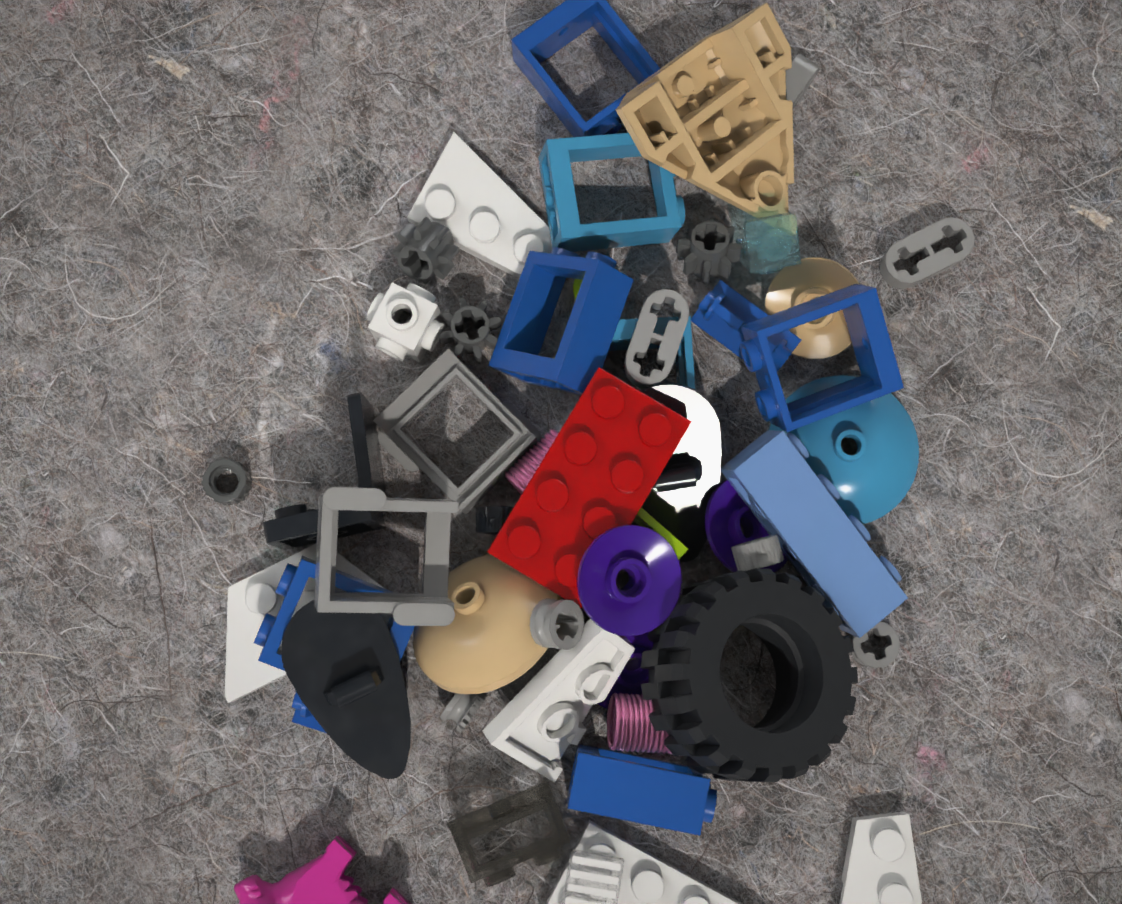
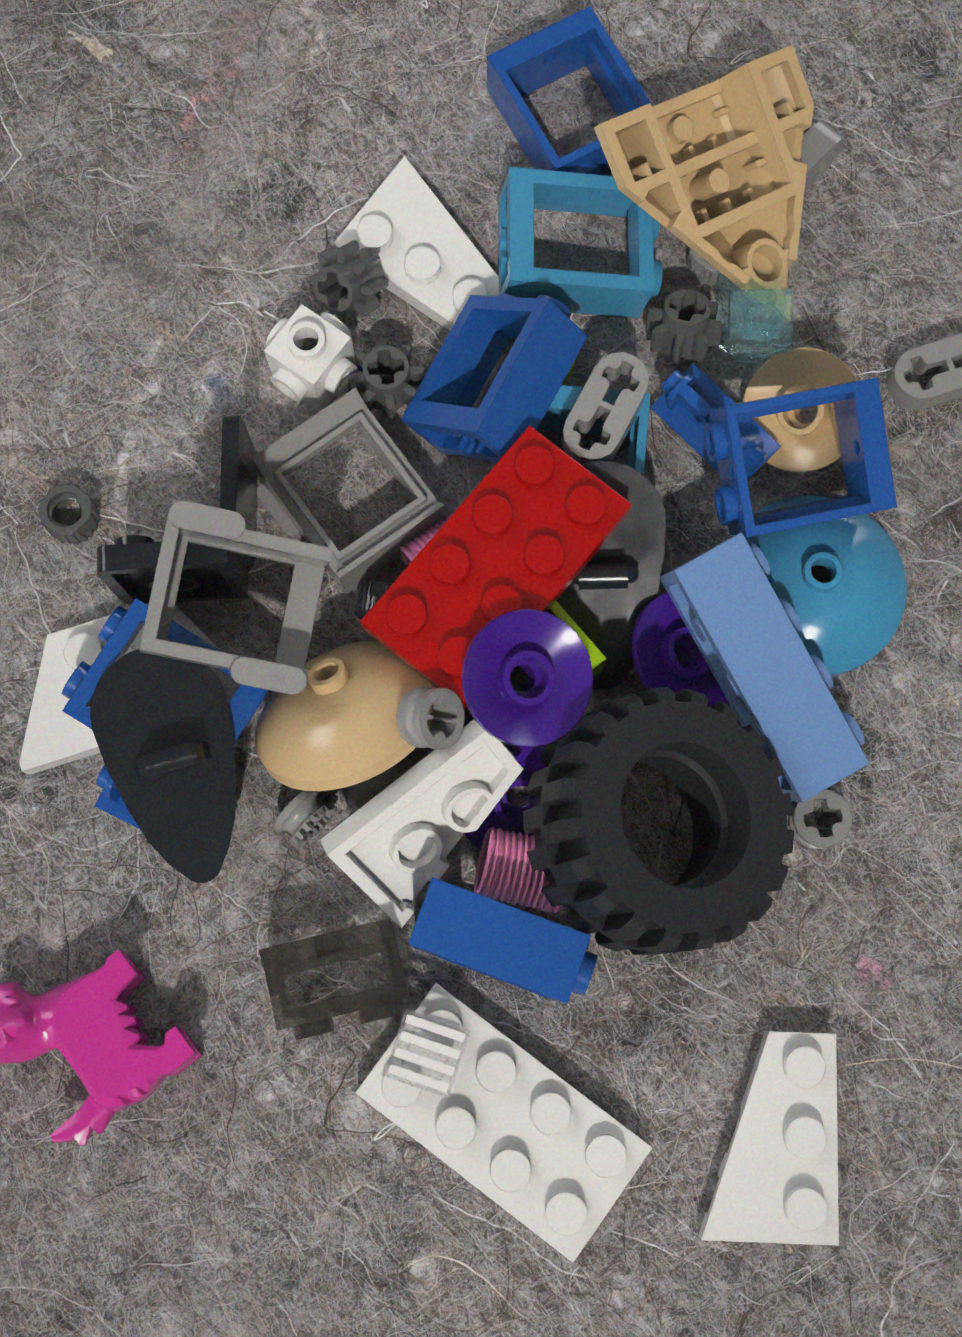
camera: 10 degrees right, 5 degrees down
light grey axle [731,534,784,571] -> none

